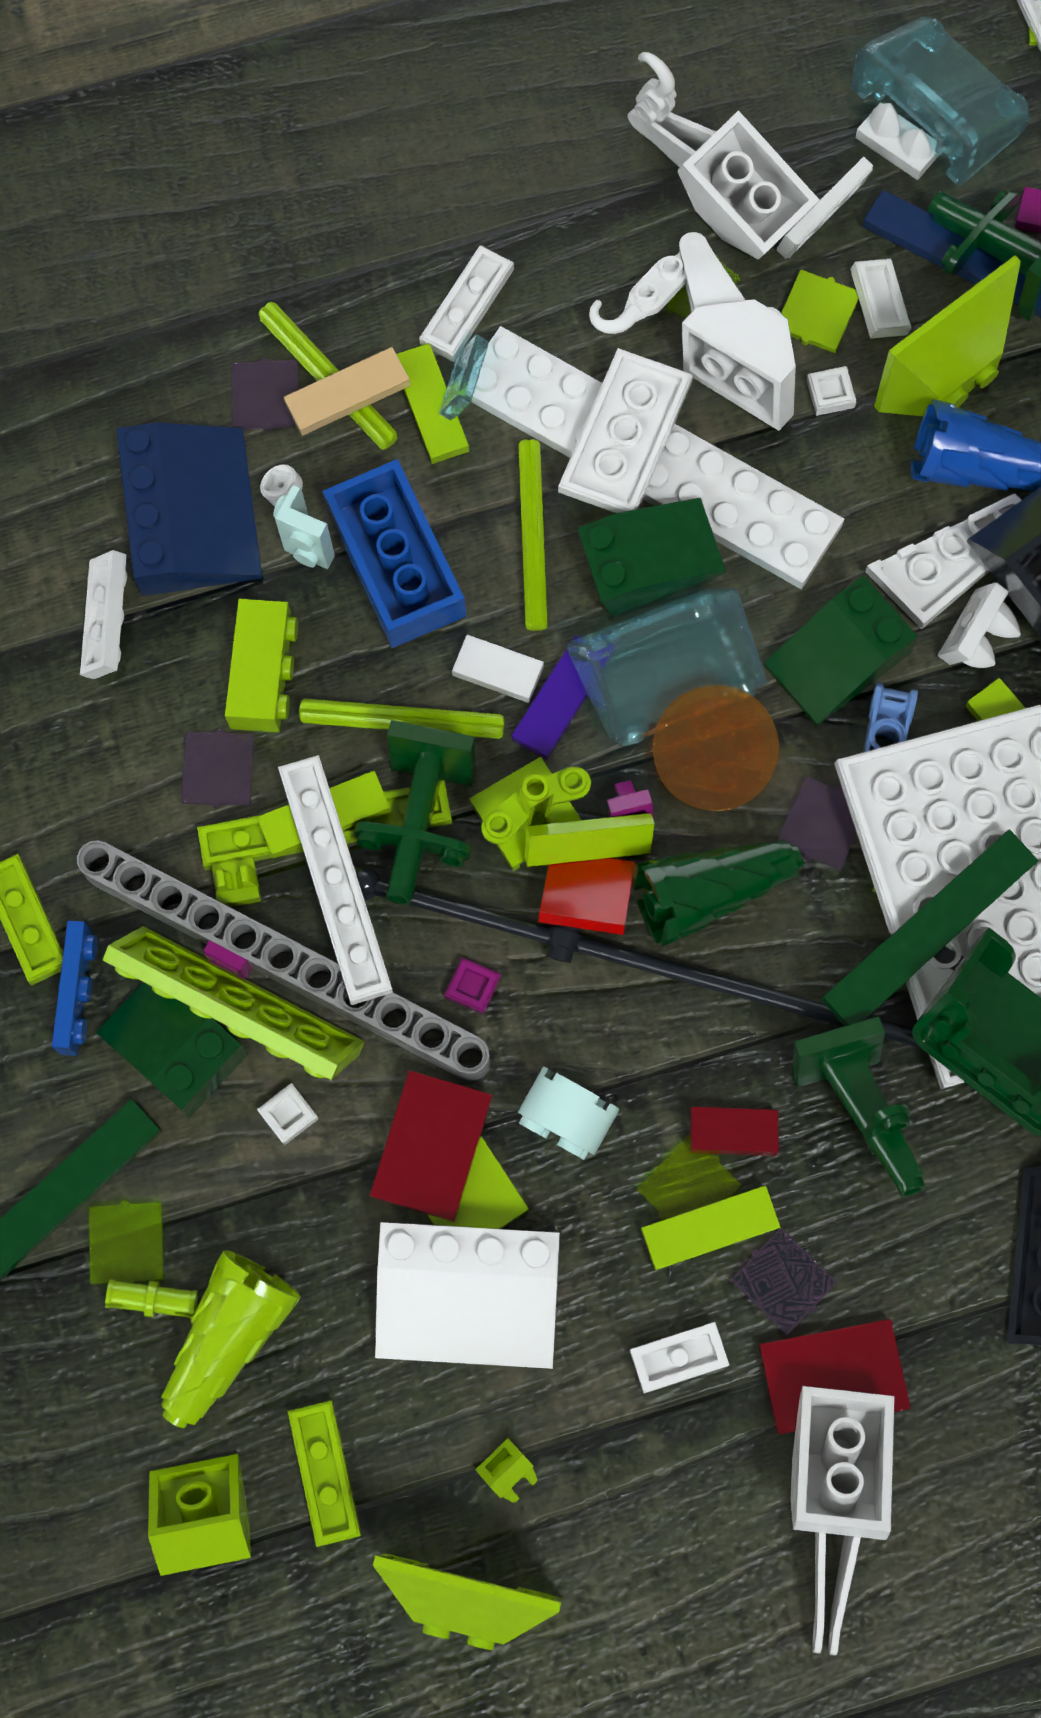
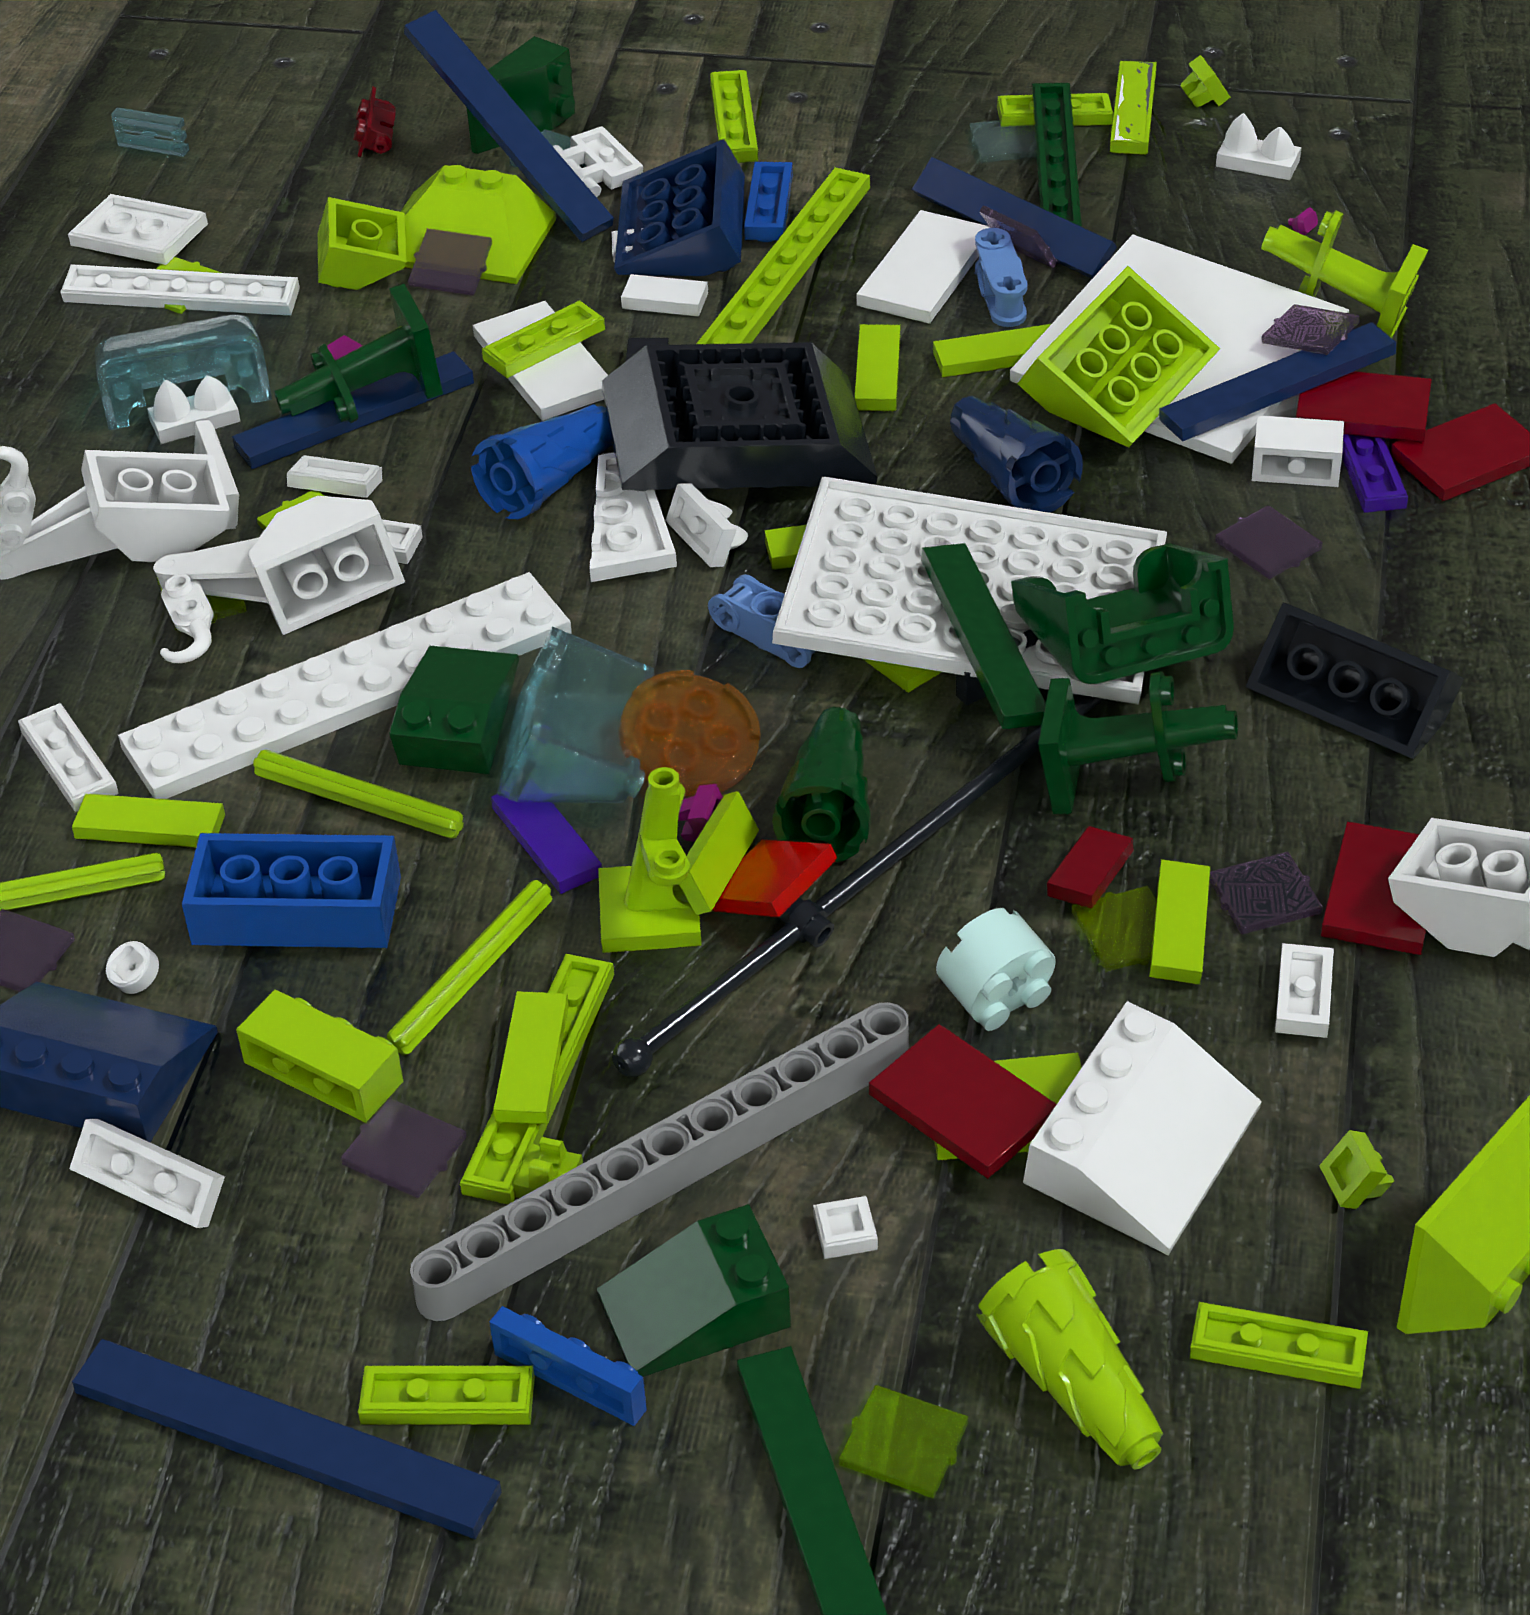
camera: 65 degrees left, 30 degrees down
lime plate [103,926,365,1080] -> none
lime pin [105,1279,198,1319] -> none
lime slope [148,1454,251,1576] -> none
magenta tile [203,940,252,979] -> none
light aqua bracket [273,485,335,569] -> none
white tile [278,755,393,1005] -> none
tan tile [283,347,410,436] -> none
dark green piece [354,720,476,905] -> none
clear light blue tile [439,334,489,420] -> none
magenta tile [444,957,501,1015] -> none
white tile [452,635,544,703] -> none
white tile [558,348,693,513] -> none
dark green slope [763,575,918,727] -> none
clear purple piece [777,777,857,871] -> none
lime slope [874,256,1021,416] -> none

